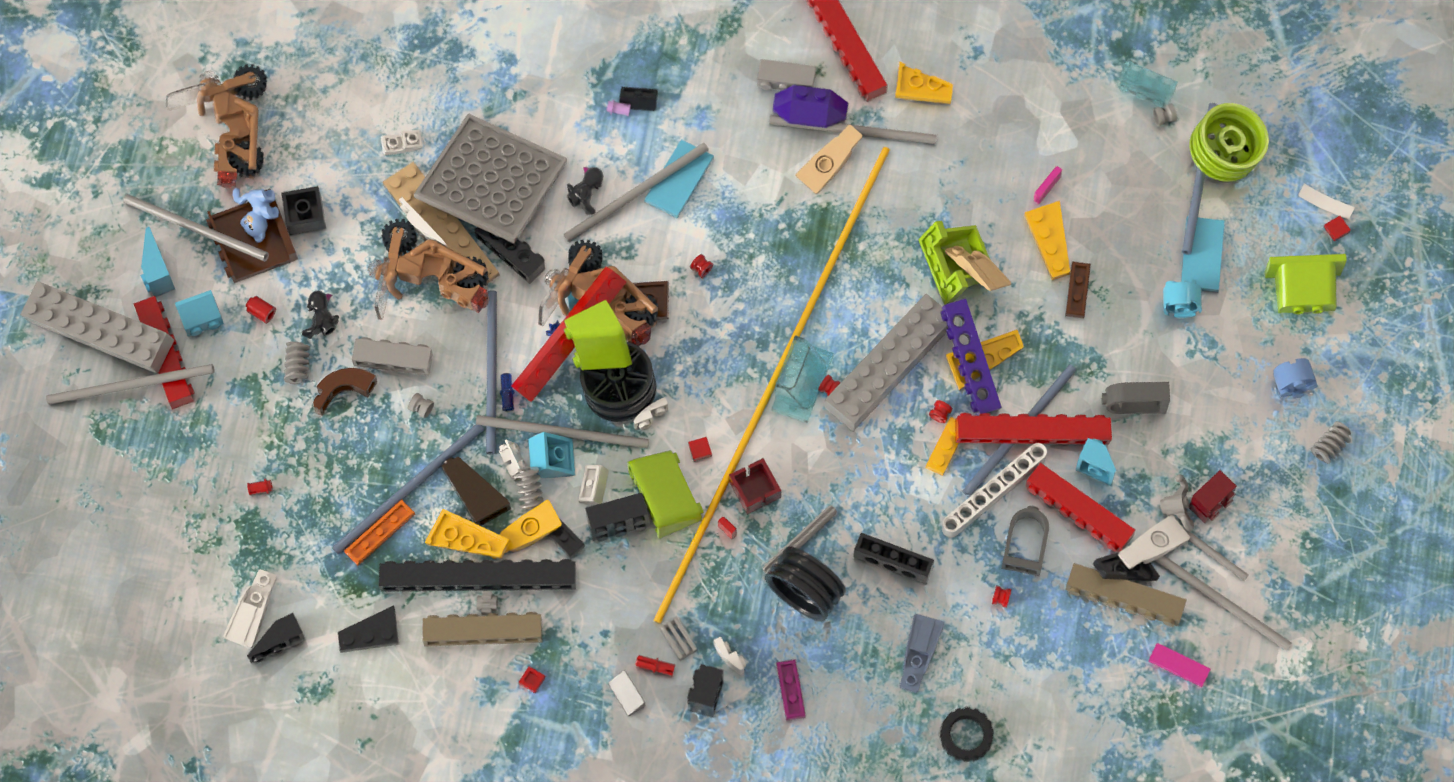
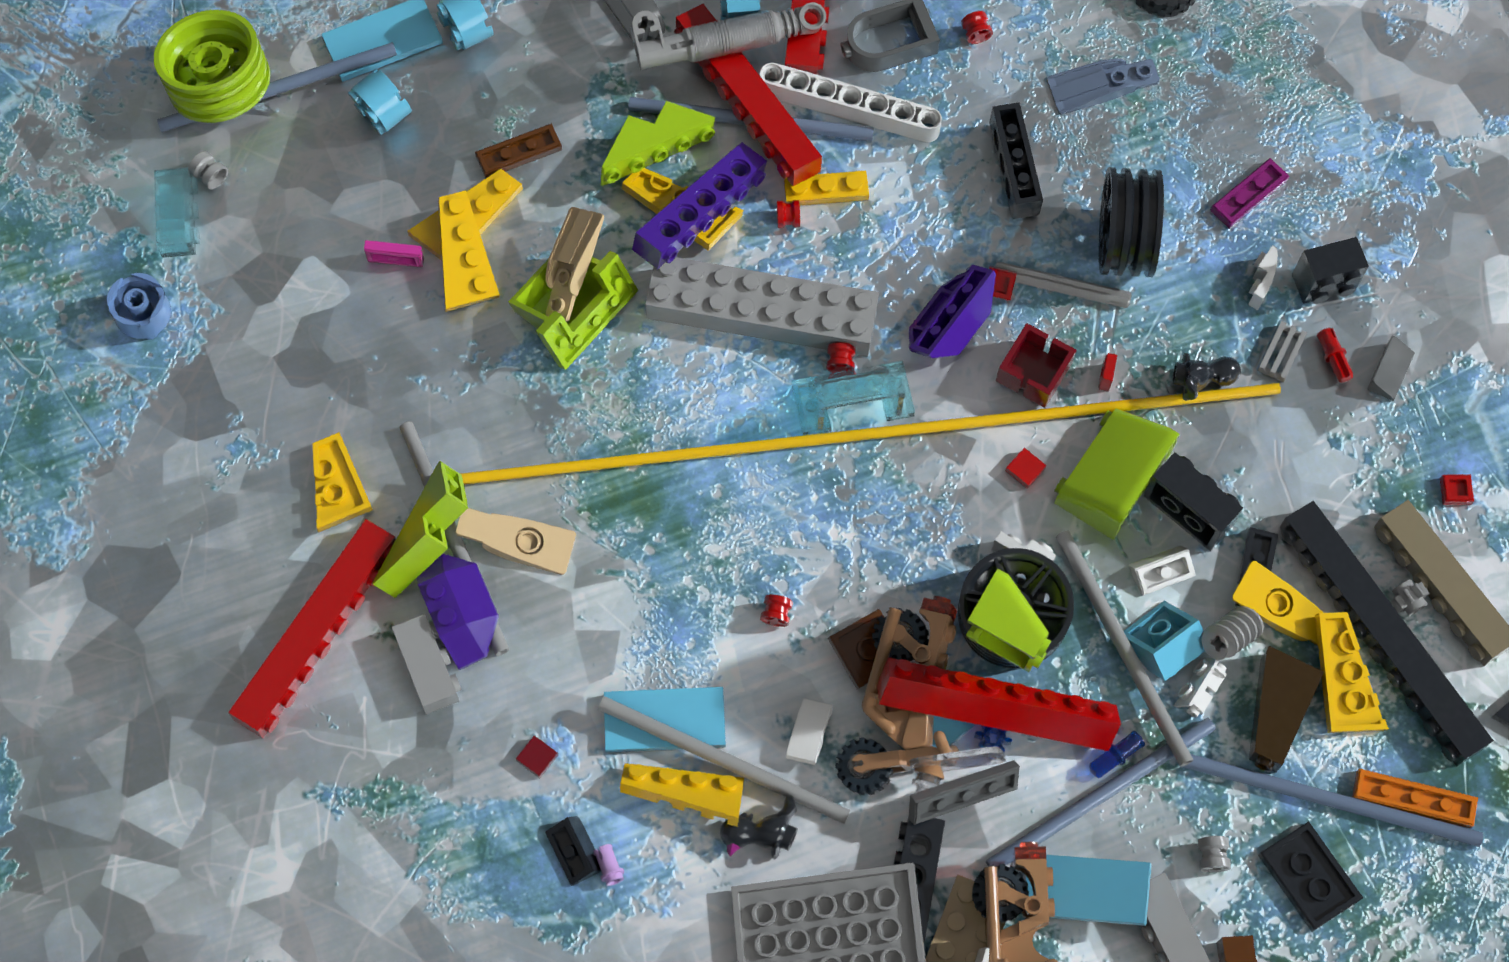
camera: 125 degrees left, 0 degrees up
none -> medium blue brick [107,273,171,340]
none -> medium azure brick [348,68,412,135]
none -> lime slope [373,461,468,598]
none -> yellow wing [438,190,500,312]
none -> dark red tile [515,735,558,779]
none -> lime slope [600,101,715,186]
none -> yellow wing [620,763,744,827]
none -> piece [630,2,826,70]
none -> white slope [786,698,832,765]
none -> dark grey tile [908,760,1020,825]
none -> dark purple wedge [909,265,996,358]
none -> red tile [989,266,1017,300]
none -> medium azure tile [1025,853,1152,926]
none -> black animal [1173,353,1241,401]
none -> black tile [1258,821,1363,932]

